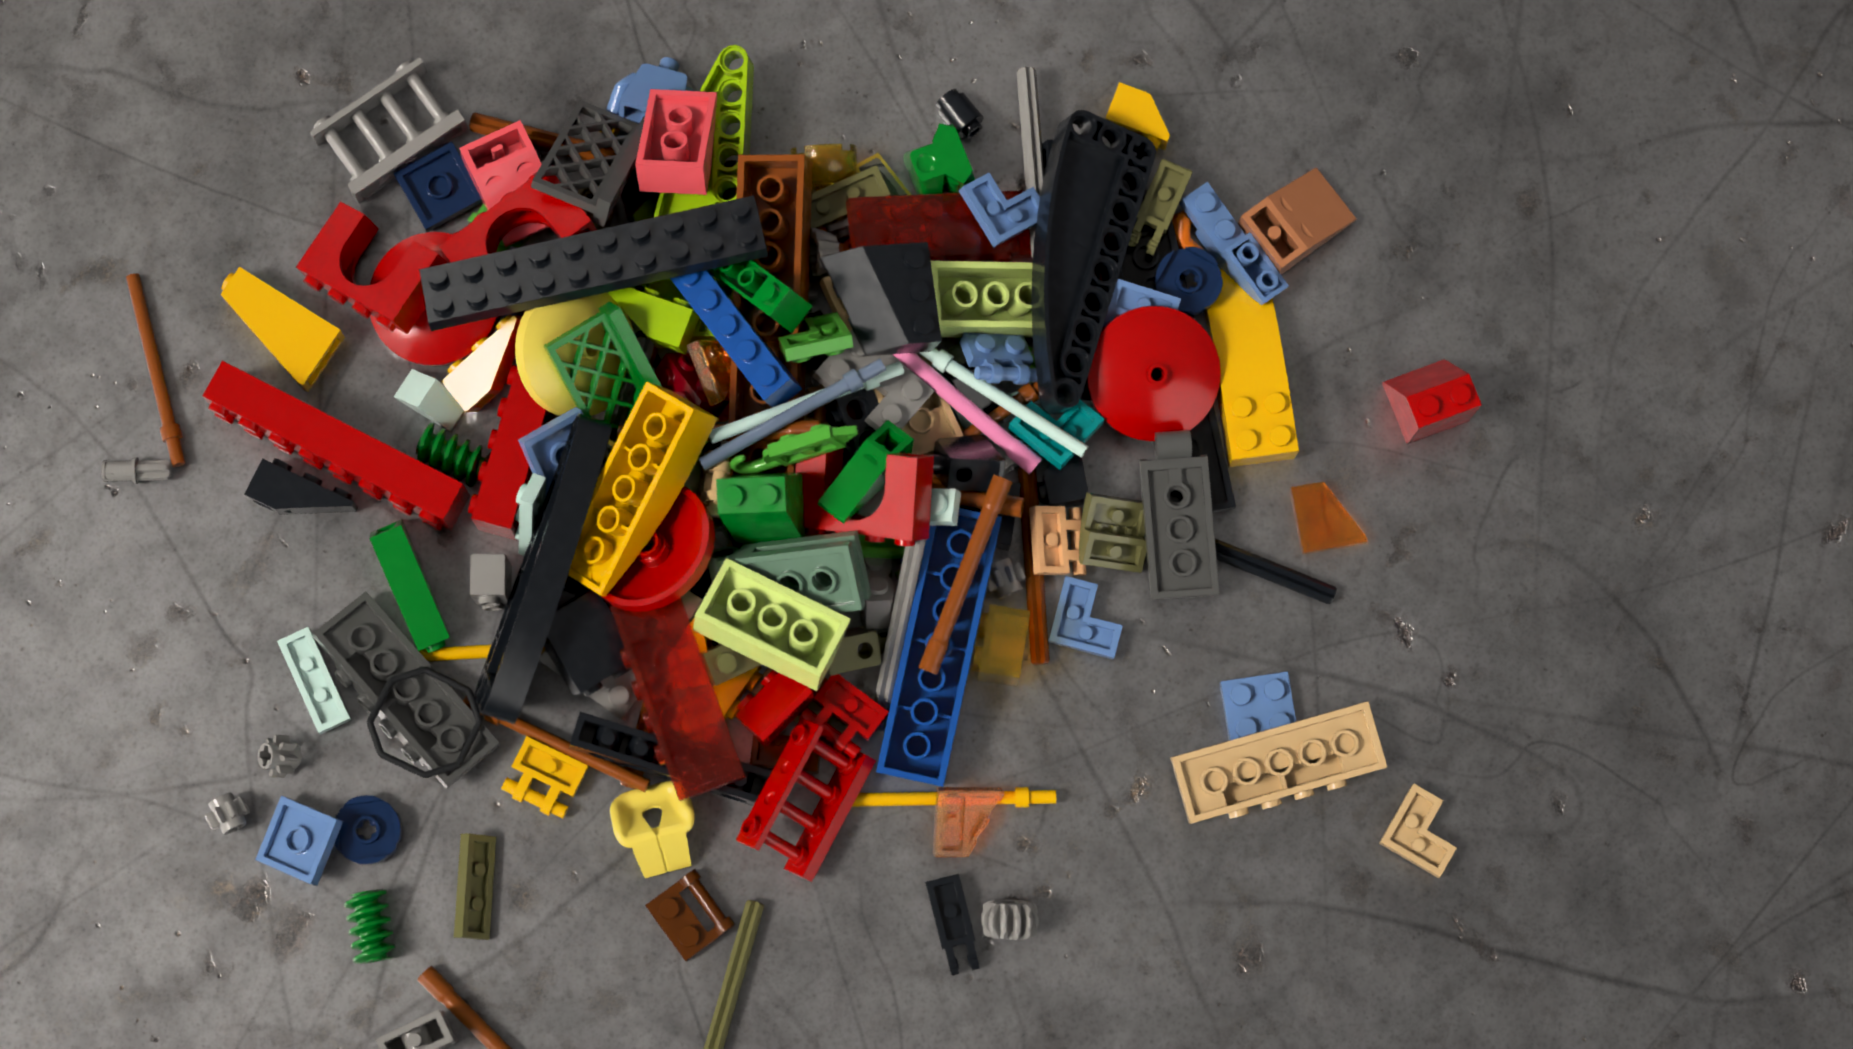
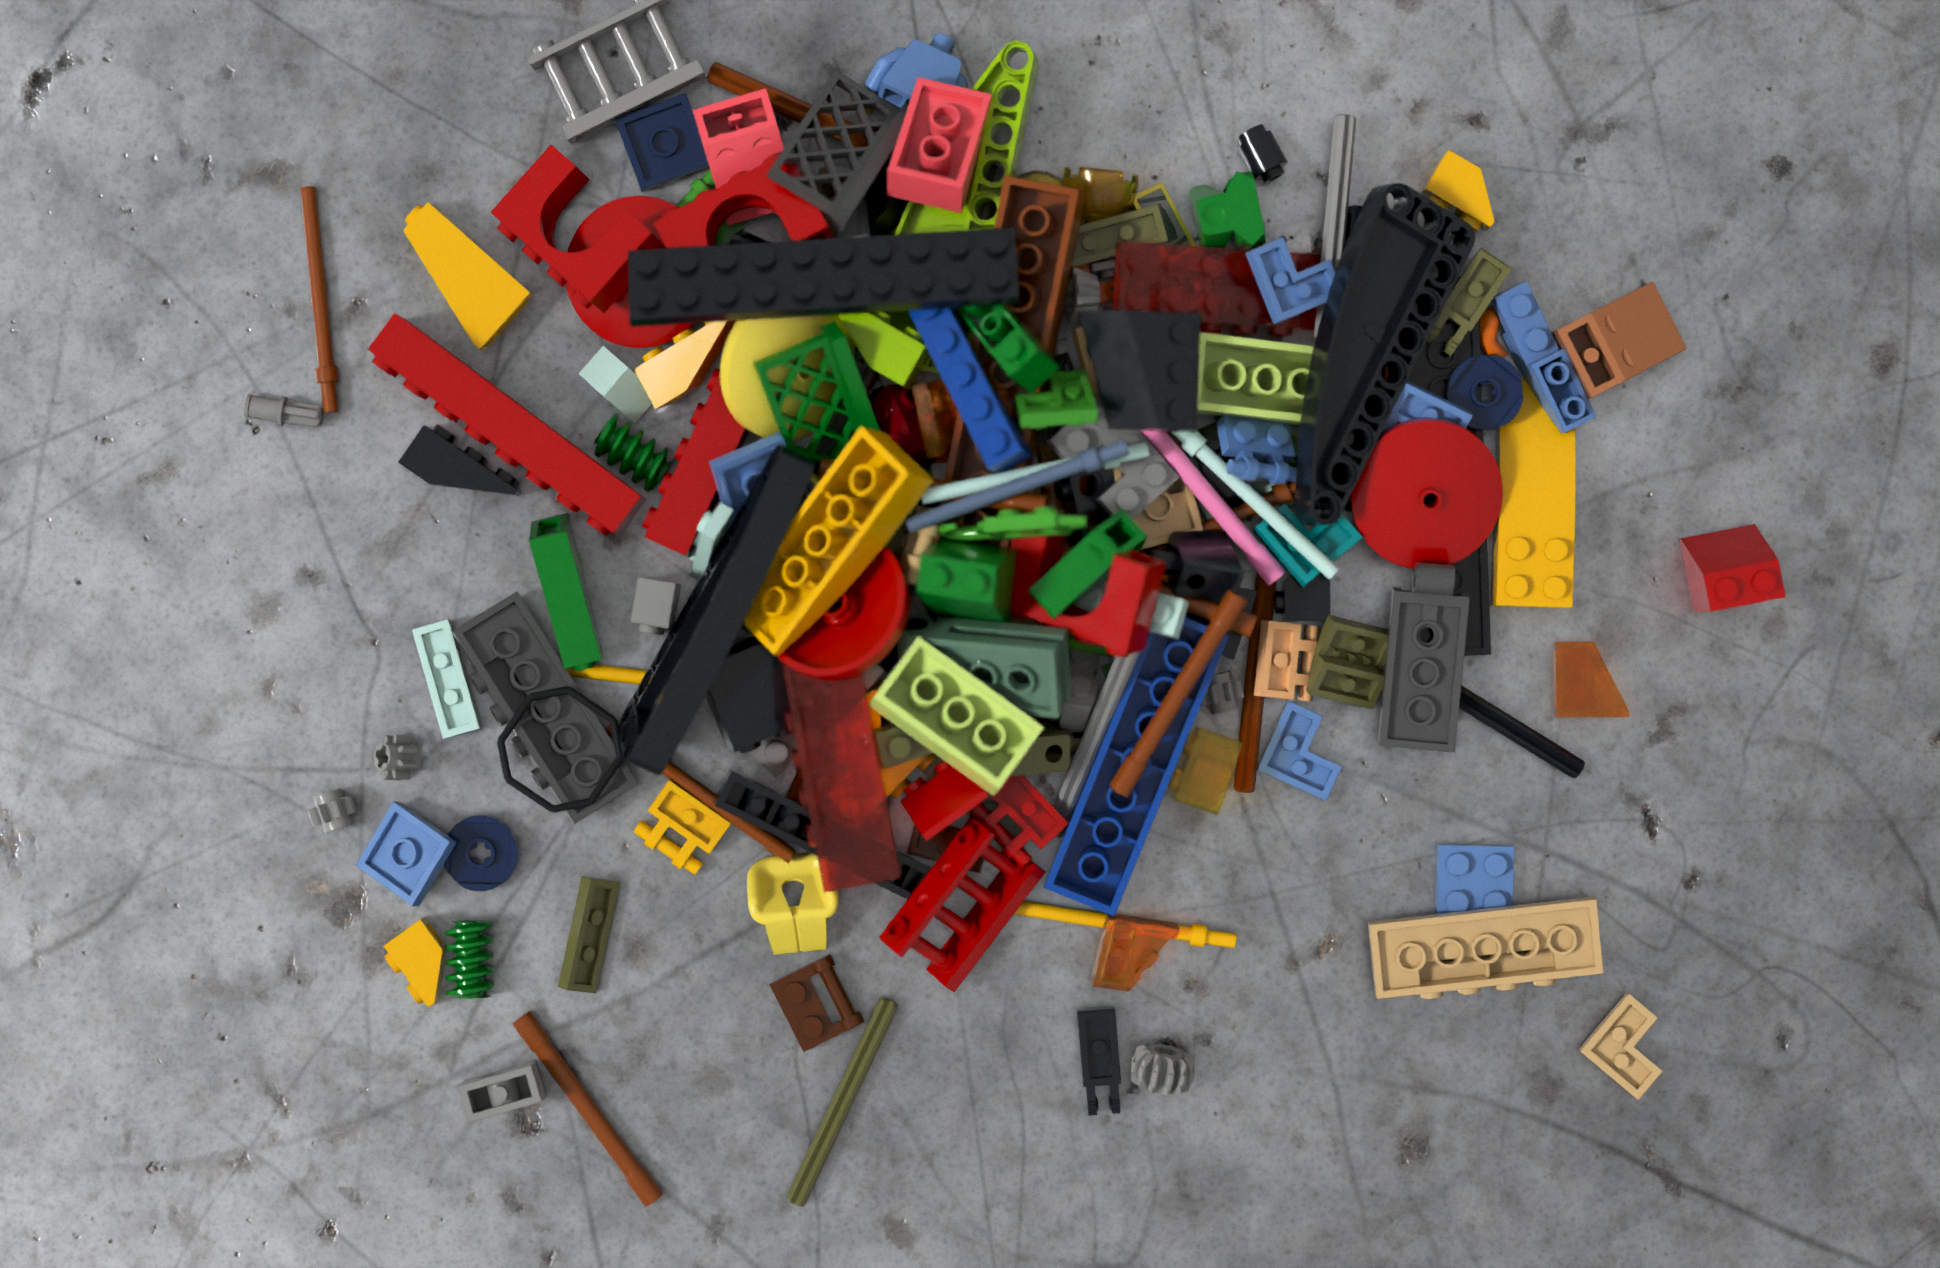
camera: 15 degrees right, 10 degrees up
none -> yellow slope [383,917,447,1007]

